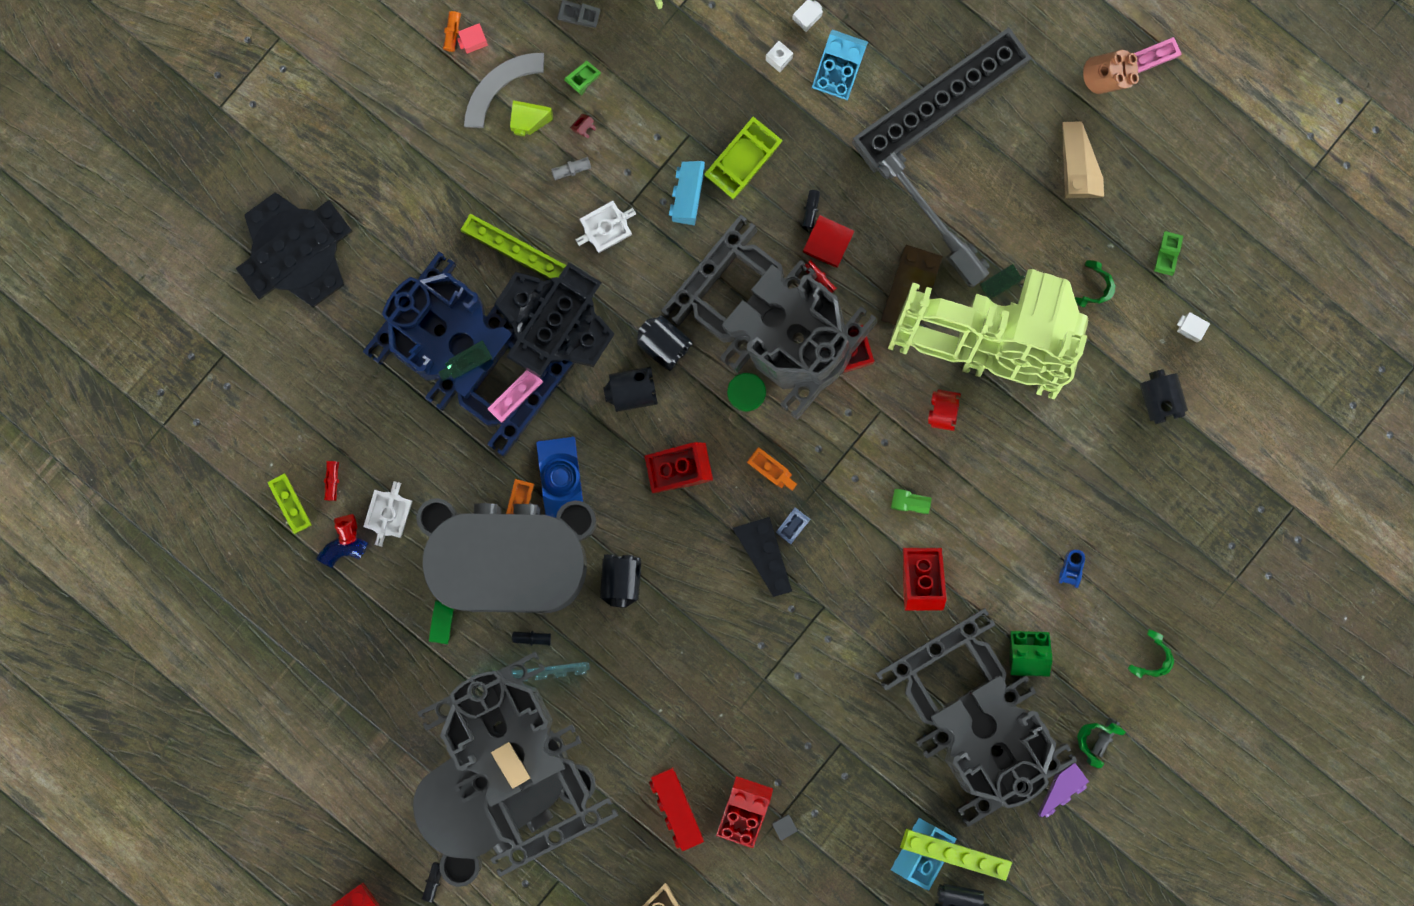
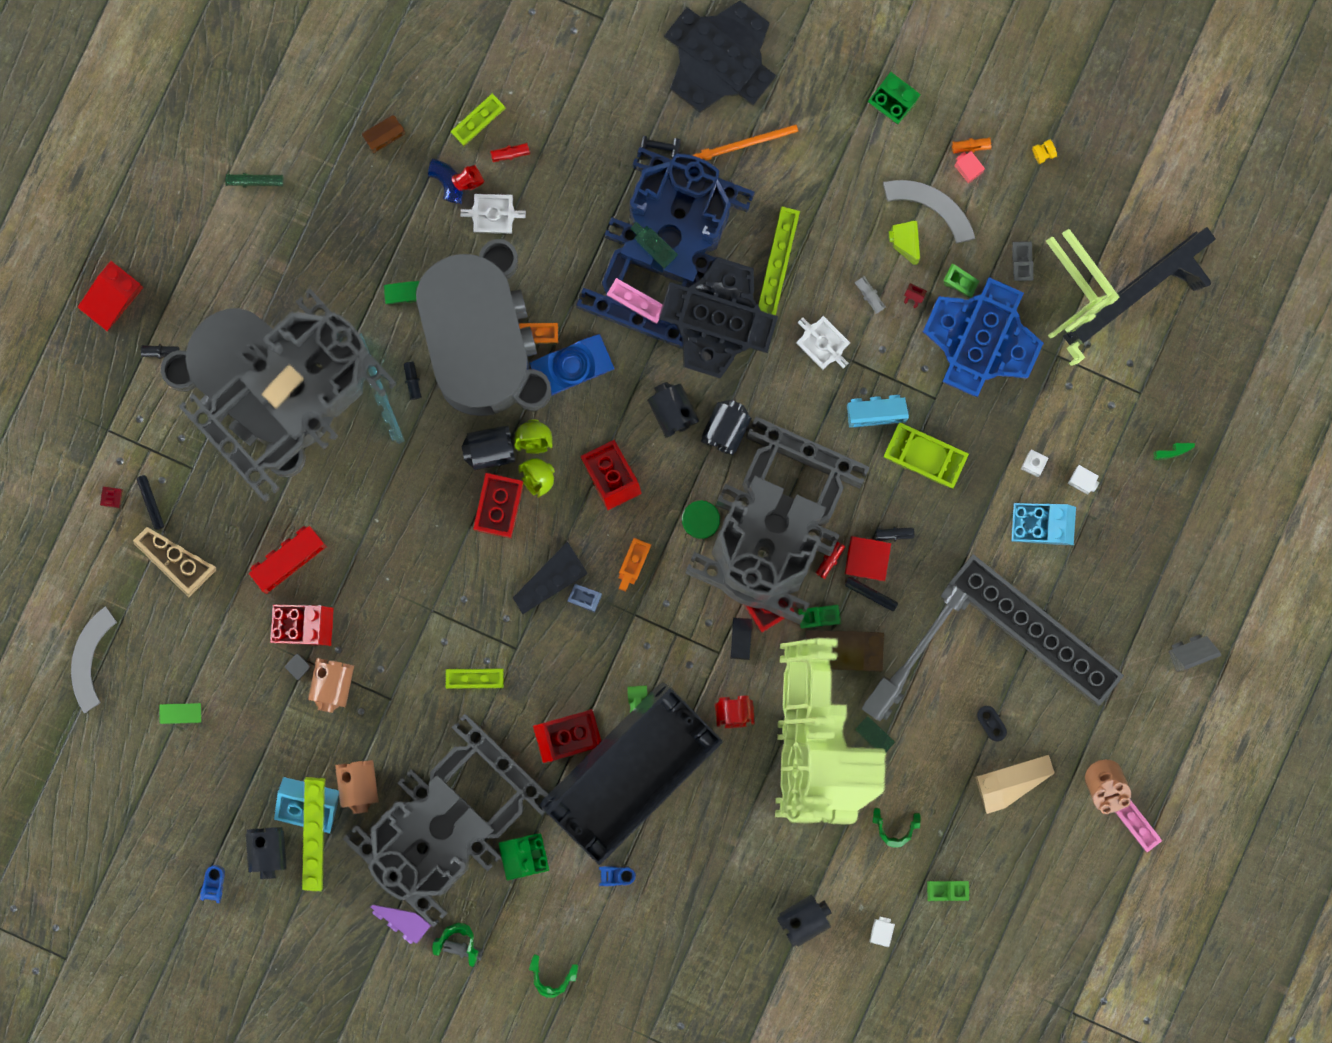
camera: 75 degrees right, 0 degrees up
none -> clear green pin [225,173,284,188]
none -> nougat cylinder [308,658,354,713]
none -> nougat cylinder [335,760,379,814]
none -> reddish brown panel [362,115,406,154]
none -> lime tile [446,669,504,689]
none -> red brick [473,473,524,539]
none -> lime cylinder [515,419,552,454]
none -> lime cylinder [518,458,555,498]
none -> black piece [540,682,724,866]
none -> black piece [641,136,681,158]
none -> orange bar [692,125,798,161]
none -> black slope [730,617,752,660]
none -> green slope [798,605,841,629]
none -> black axle [845,577,898,611]
none -> green slope [868,72,921,125]
none -> blue plate [923,277,1043,397]
none -> black plate [977,706,1007,742]

